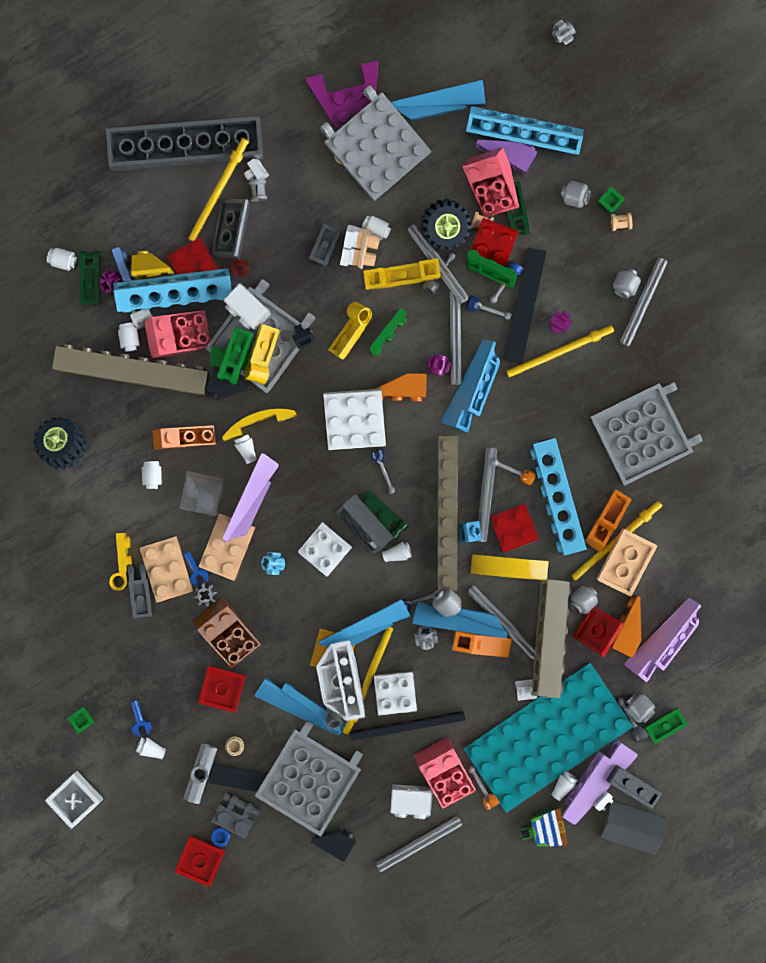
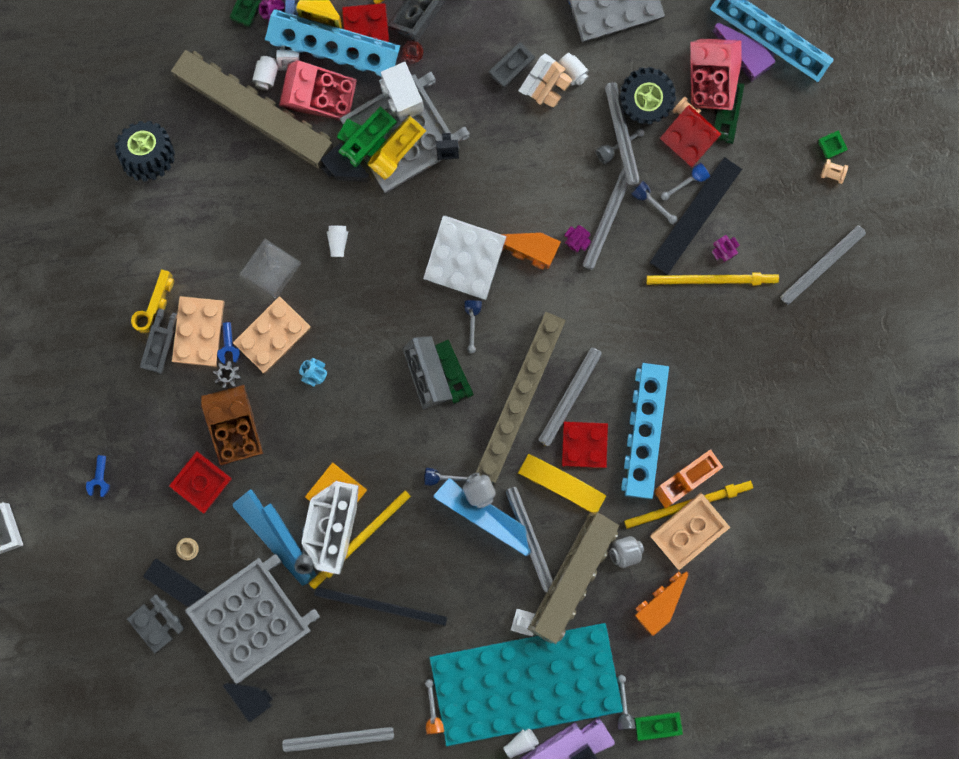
camera: 20 degrees right, 5 degrees down
green plate [67,707,95,734] -> none
white cone [136,737,166,760] -> none
white brick [142,461,162,489] -> none
orange slope [152,425,216,450] -> none
red plate [175,835,226,887] -> none
light grey piece [183,743,218,804] -> none
blue tile [211,827,230,847] -> none
lavender wedge [222,453,279,543] -> none
yellow slope [223,409,297,442] -> none
white brick [298,522,352,576] -> none
dark azure wedge [318,599,410,647] -> none
yellow plate [328,302,372,360] -> none
yellow slope [363,258,441,290] -> none
green plate [370,308,407,356] -> none
white brick [374,671,417,715] -> none
white cone [382,542,412,562] -> none
white brick [391,784,432,819] -> none
light grey gear [414,626,438,650] -> none
coral slope [414,737,476,809] -> none
dark azure wedge [441,339,500,433] -> none
orange slope [452,631,512,657] -> none
dark azure bracket [457,521,482,543] -> none
green plate [466,250,517,288] -> none
hinge [491,458,536,486] -> none
light grey head [561,181,591,208] -> none
red plate [572,606,625,657] -> none
light grey plate [590,383,703,486] -> none
light grey head [613,268,641,298] -> none
lavender wedge [624,598,701,682] -> none
light grey head [626,694,655,723] -> none

